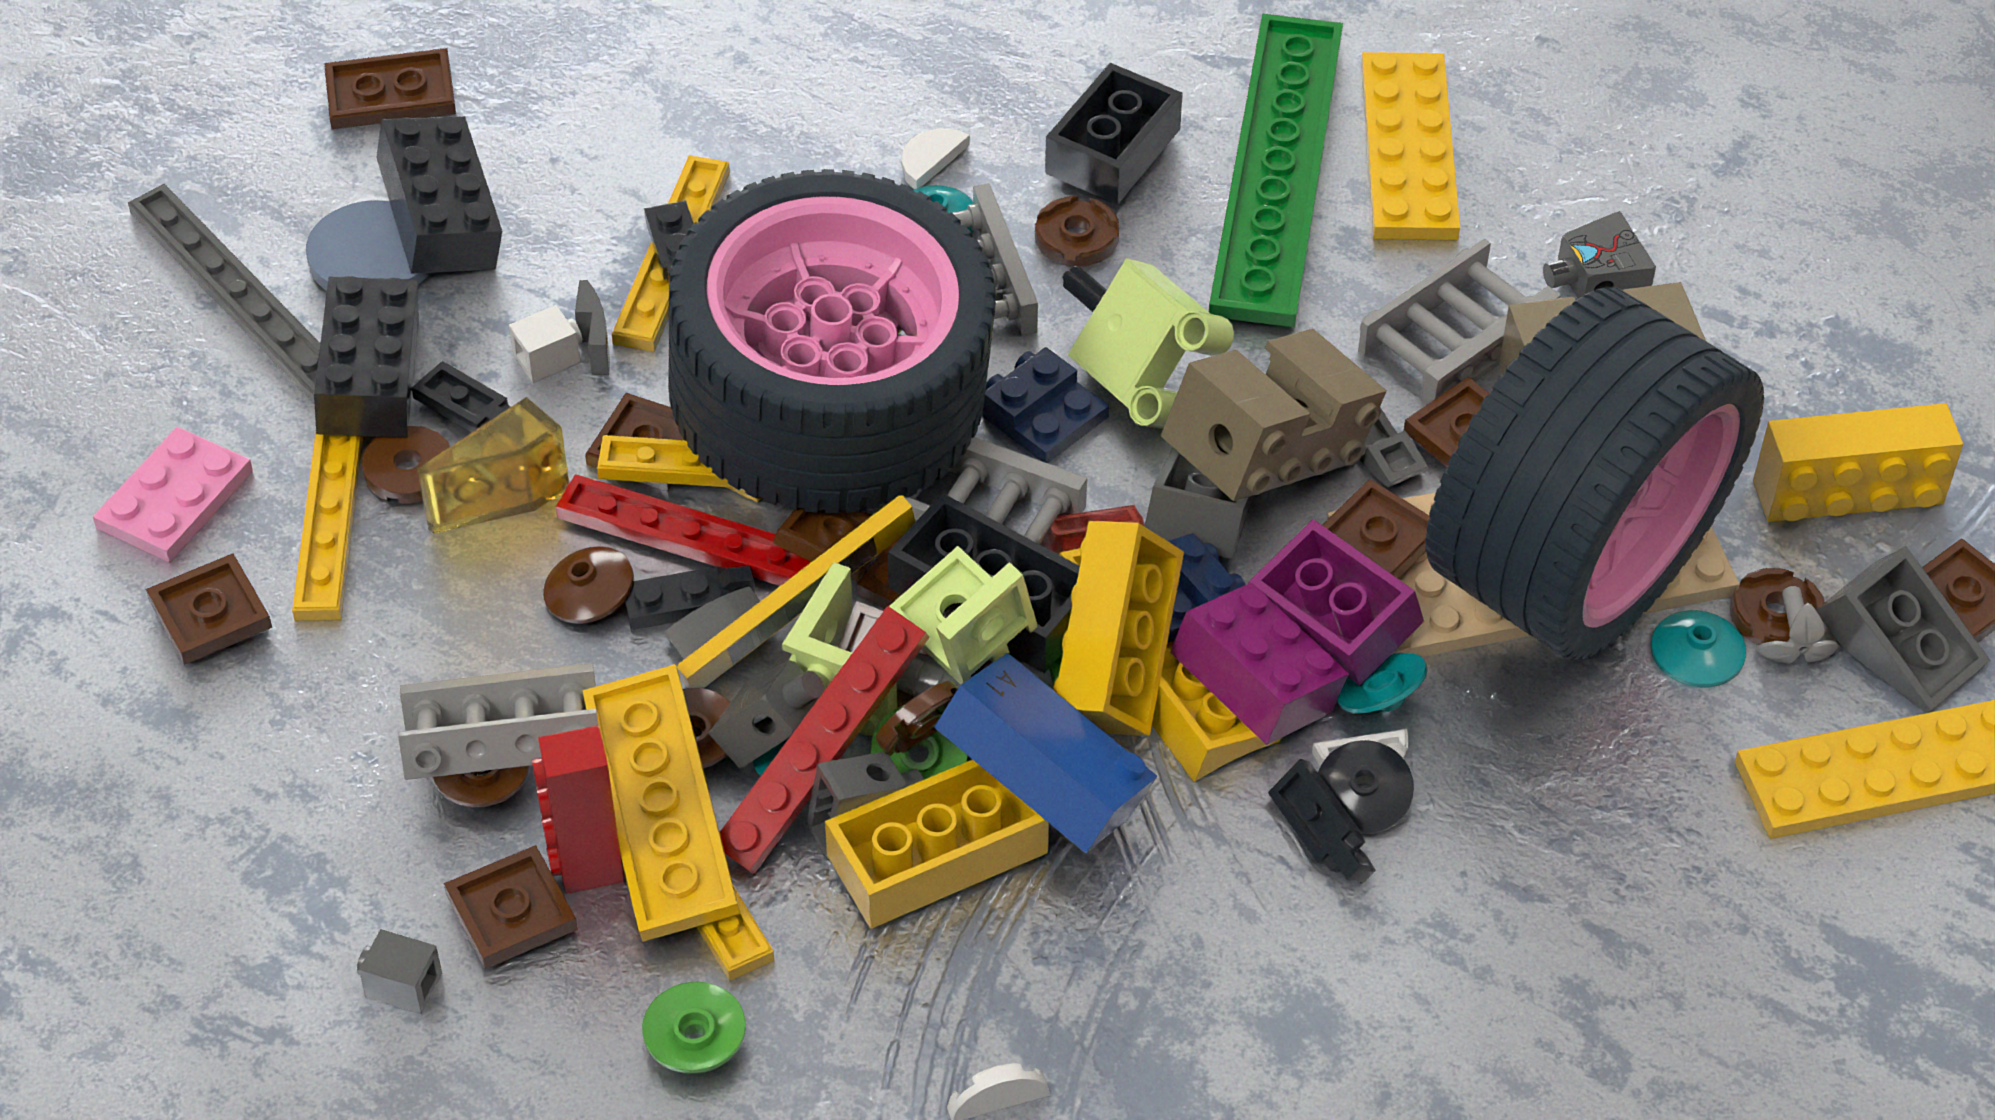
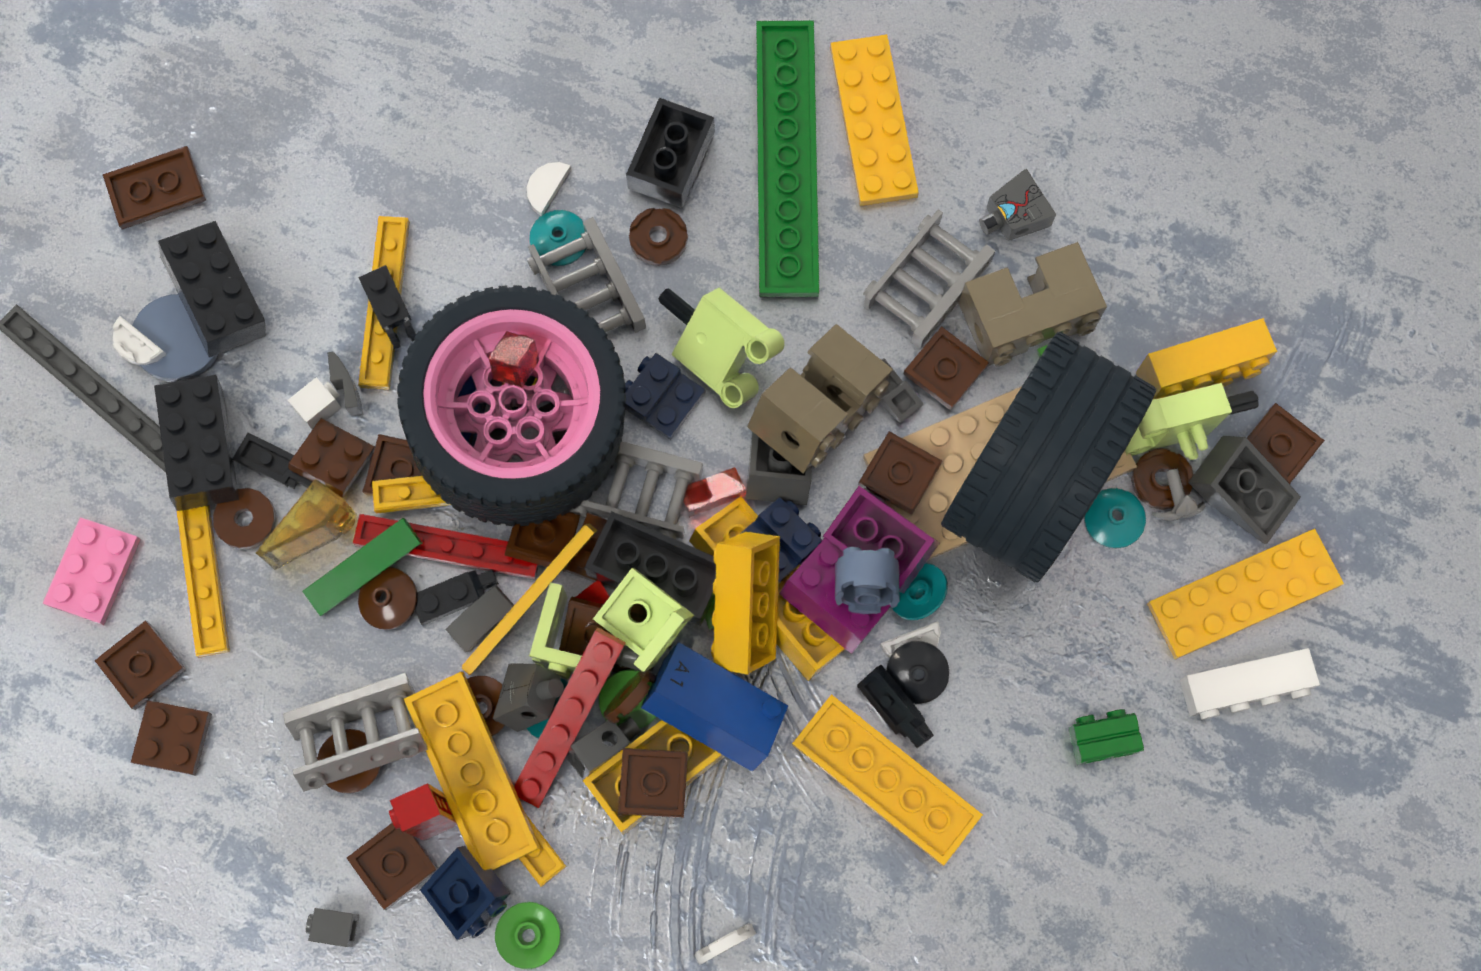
camera: 10 degrees left, 25 degrees up
none -> white tile [113,316,166,365]
none -> reddish brown plate [130,700,212,776]
none -> reddish brown plate [288,418,375,498]
none -> green tile [302,518,422,616]
none -> dark blue plate [420,846,511,940]
none -> clear red brick [489,331,539,388]
none -> reddish brown tile [618,748,688,818]
none -> yellow plate [792,694,983,866]
none -> sand blue brick [835,547,900,614]
none -> green brick [1068,709,1144,765]
none -> yellowish green piece [1125,383,1259,460]
none -> white brick [1180,648,1320,720]

